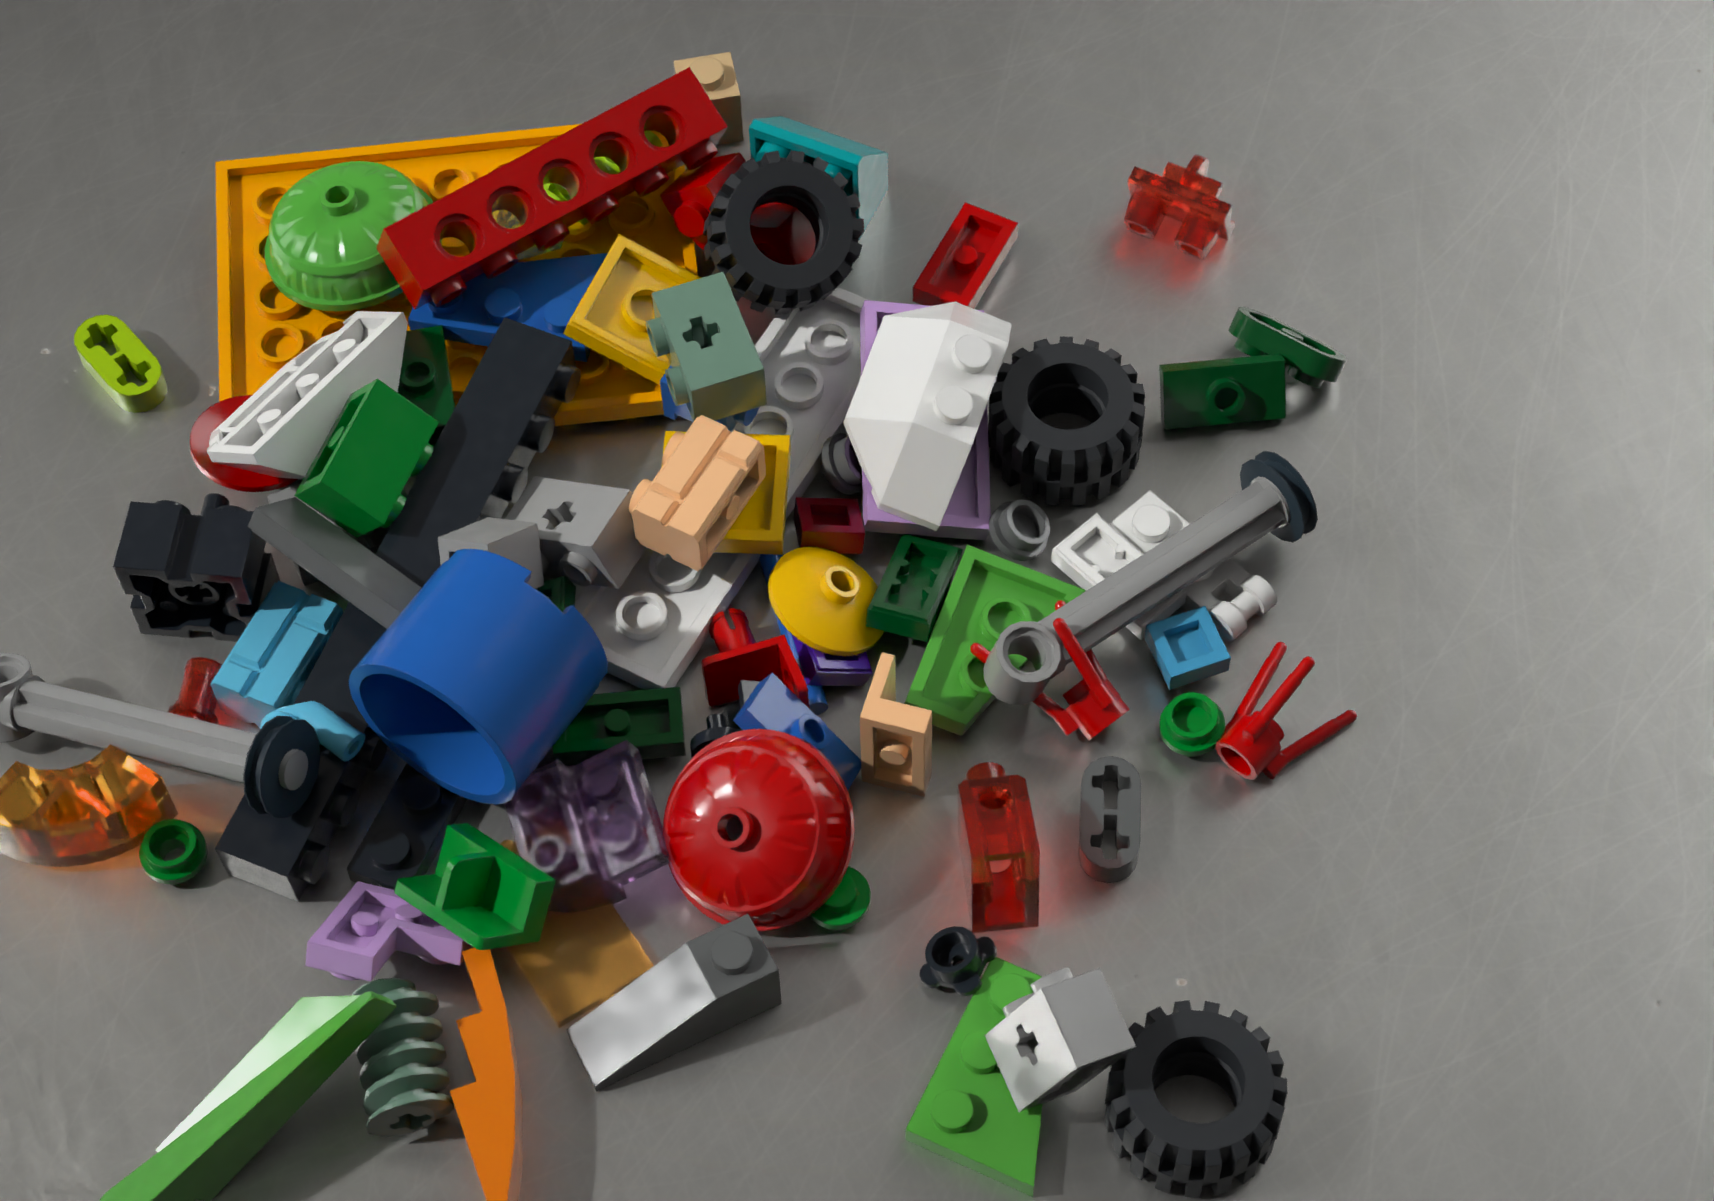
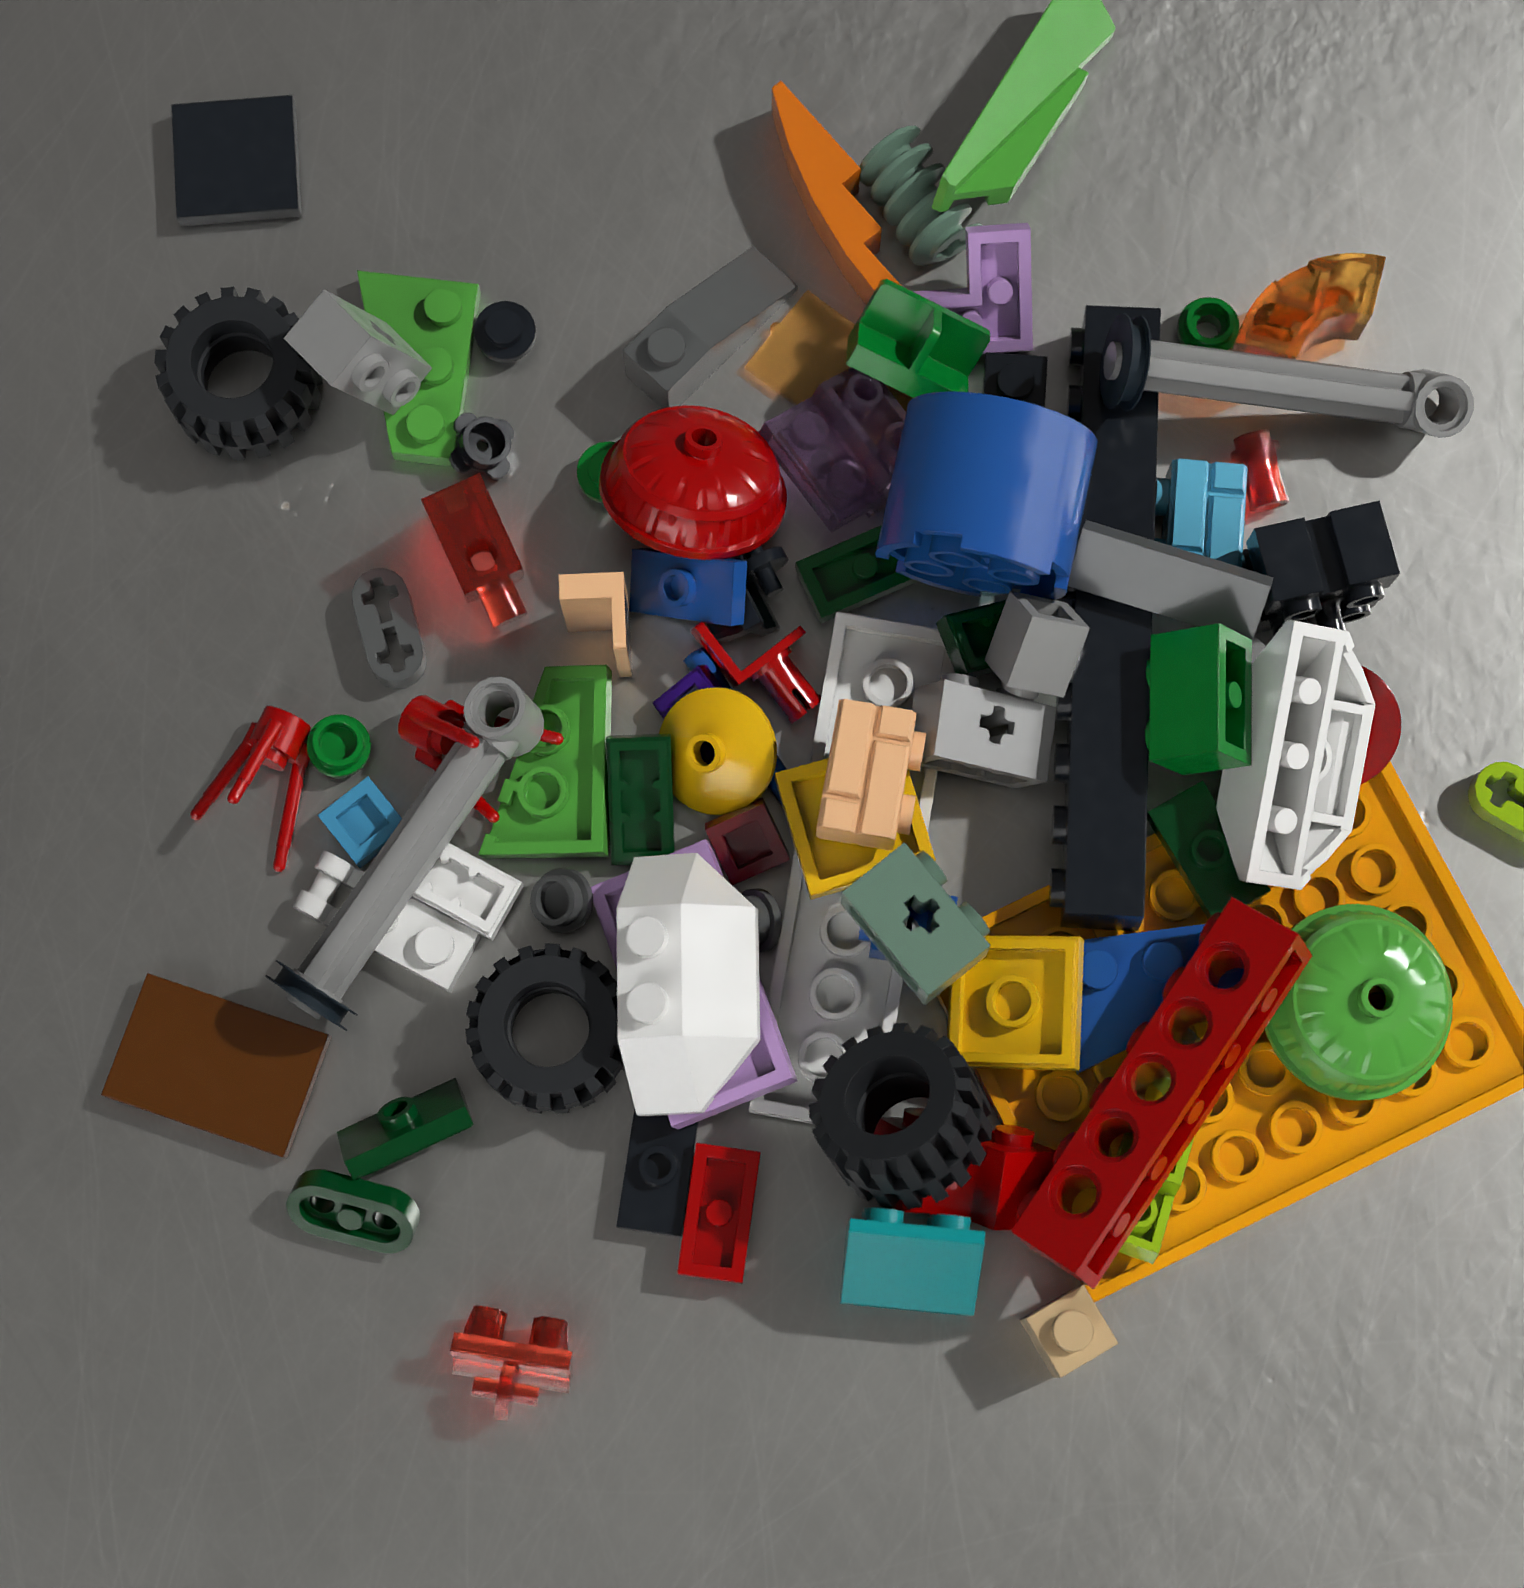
camera: 160 degrees right, 20 degrees up
medium azure arm [260,701,365,761] -> none
none -> reddish brown tile [101,973,332,1159]
none -> black plate [474,301,536,363]
none -> black plate [616,1108,699,1238]

